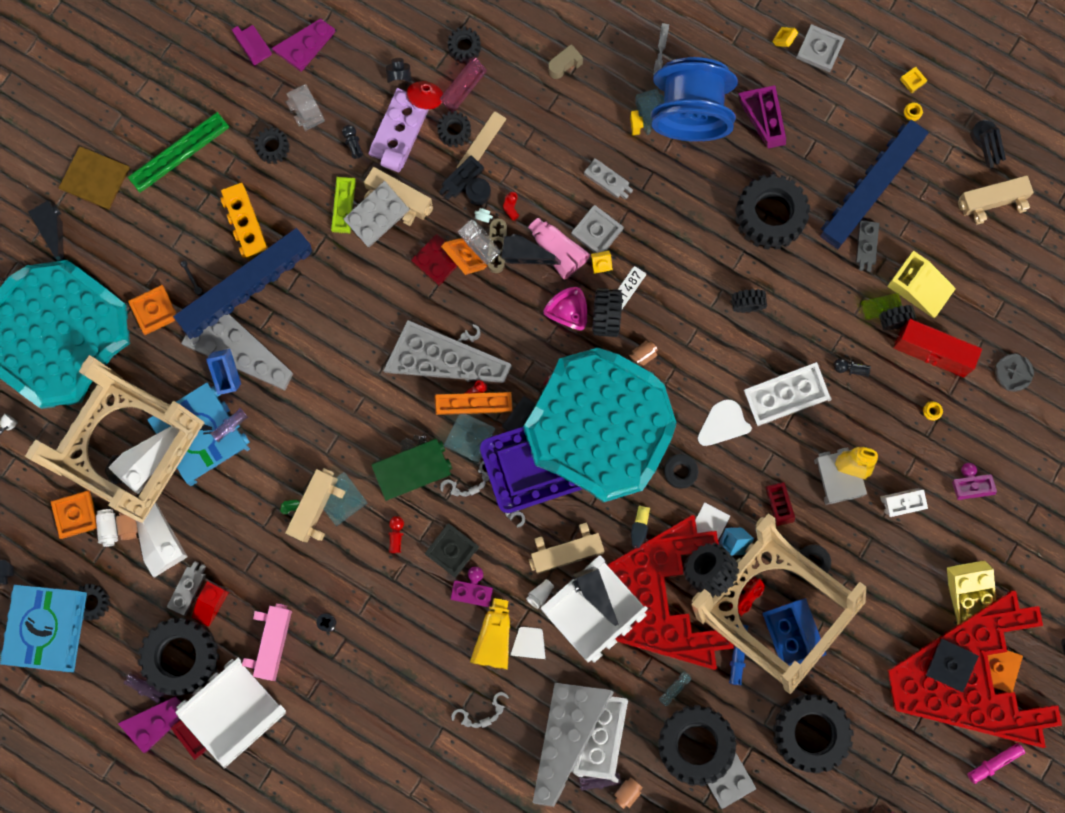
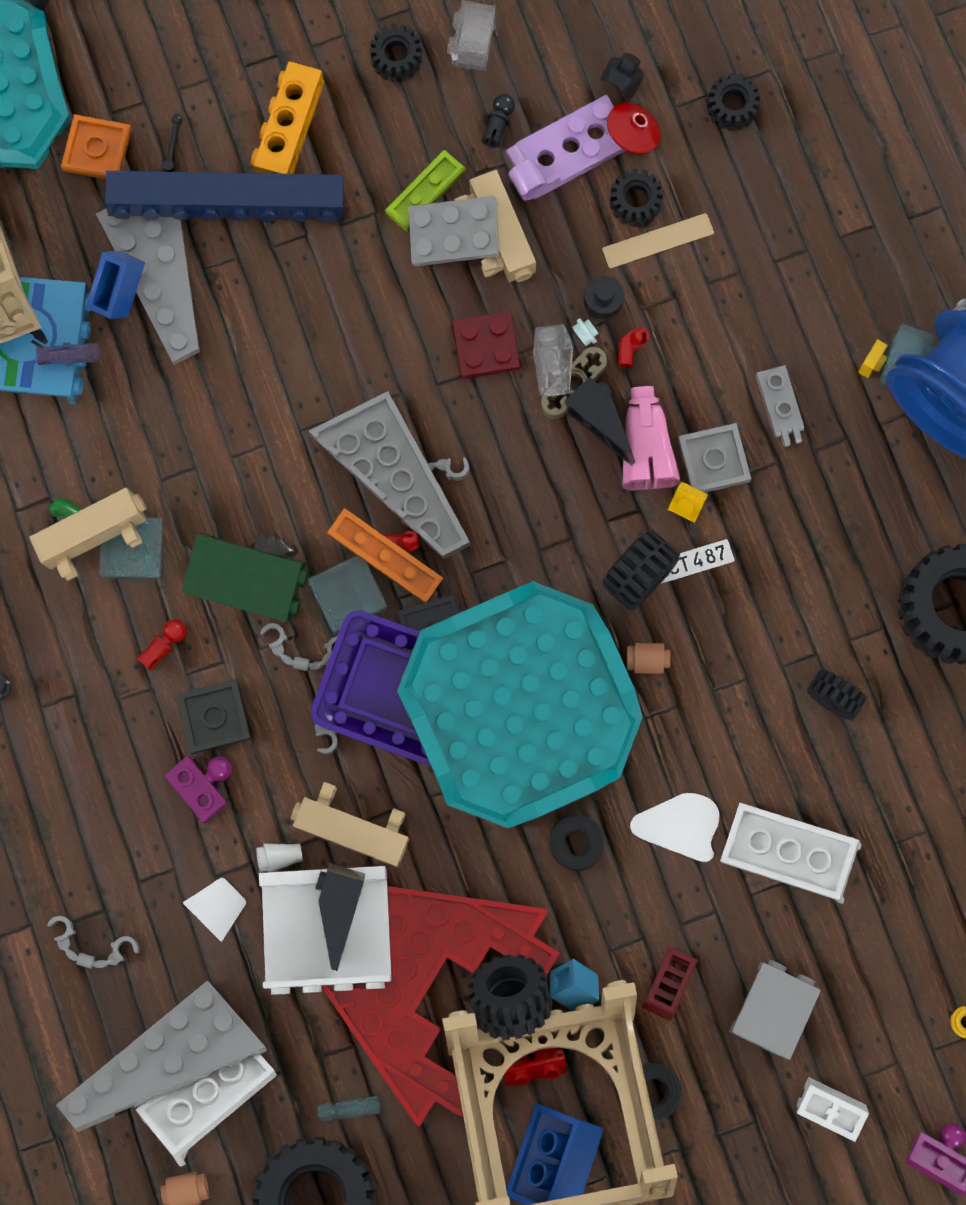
camera: 40 degrees right, 0 degrees up
black hinge [439,155,485,201] -> none
clear pink plate [440,58,487,112] -> none
orange plate [441,238,488,275] -> none
yellow piece [470,598,510,670] -> none
dark pink hat [544,287,587,330] -> none
dark tan leg [548,44,583,79] -> none
clear purple pin [579,772,621,791] -> none
black piece [631,506,650,548] -> none
white sticker [696,503,730,539] -> none
blue pin [729,625,749,685] -> none
black pin [833,358,871,377] -> none
yellow piece [835,447,878,479] -> none

